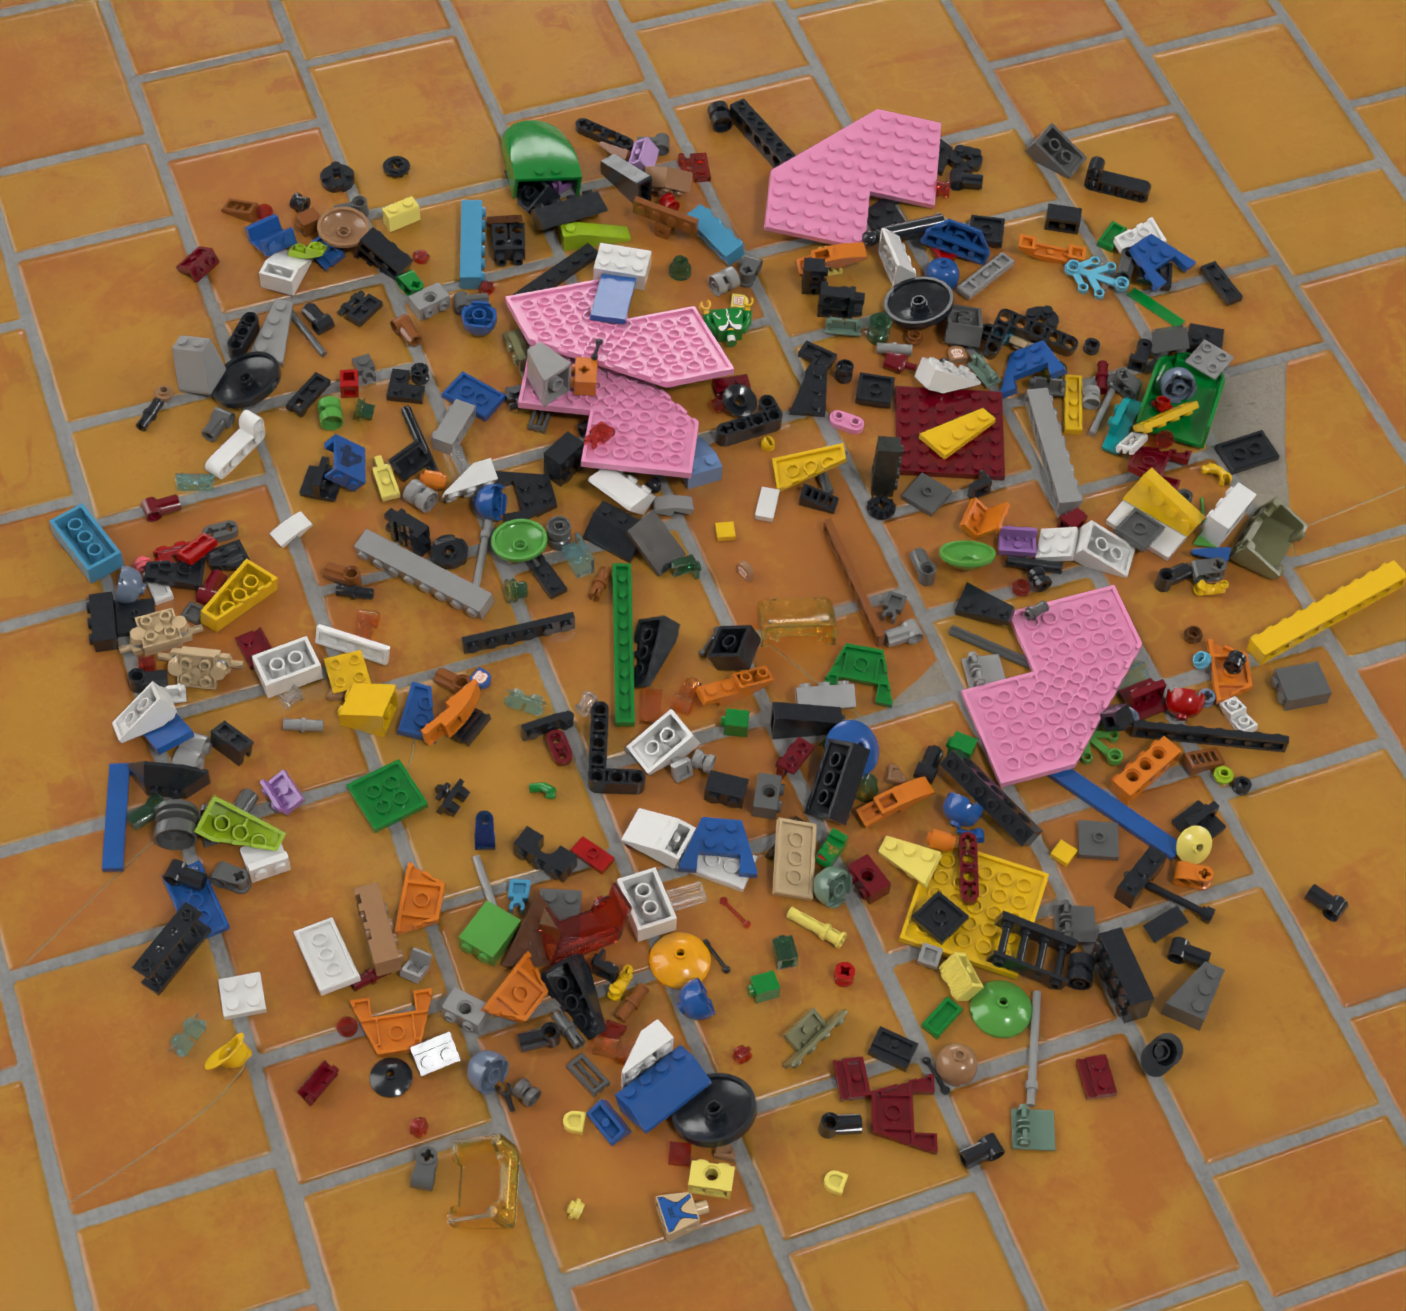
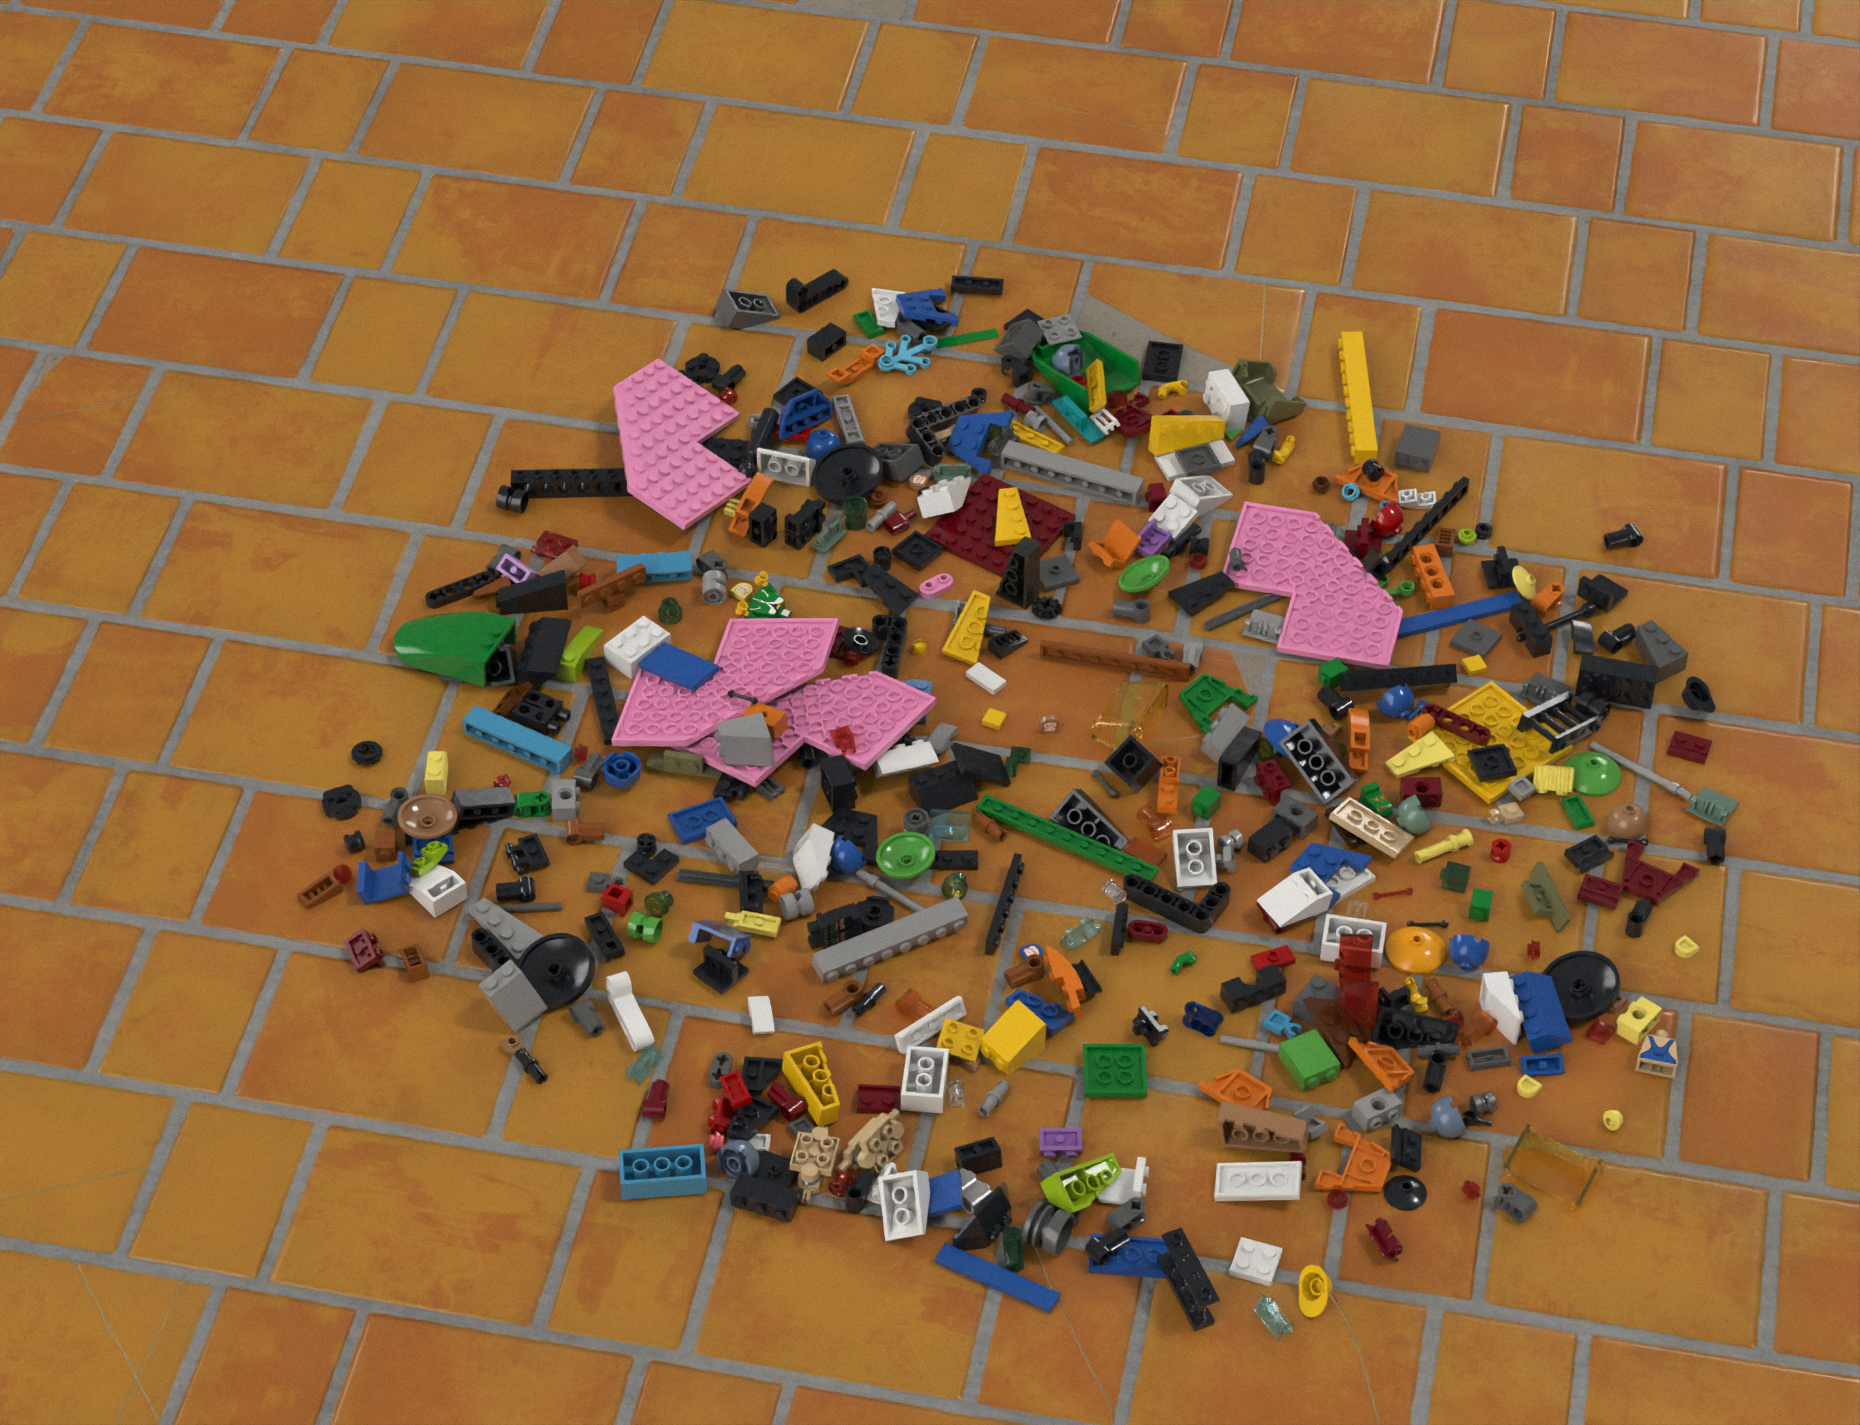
camera: 55 degrees left, 10 degrees down
none -> dark orange slope [398,944,430,983]
none -> tan plate [1488,802,1525,825]
none -> black bracket [1577,574,1628,613]

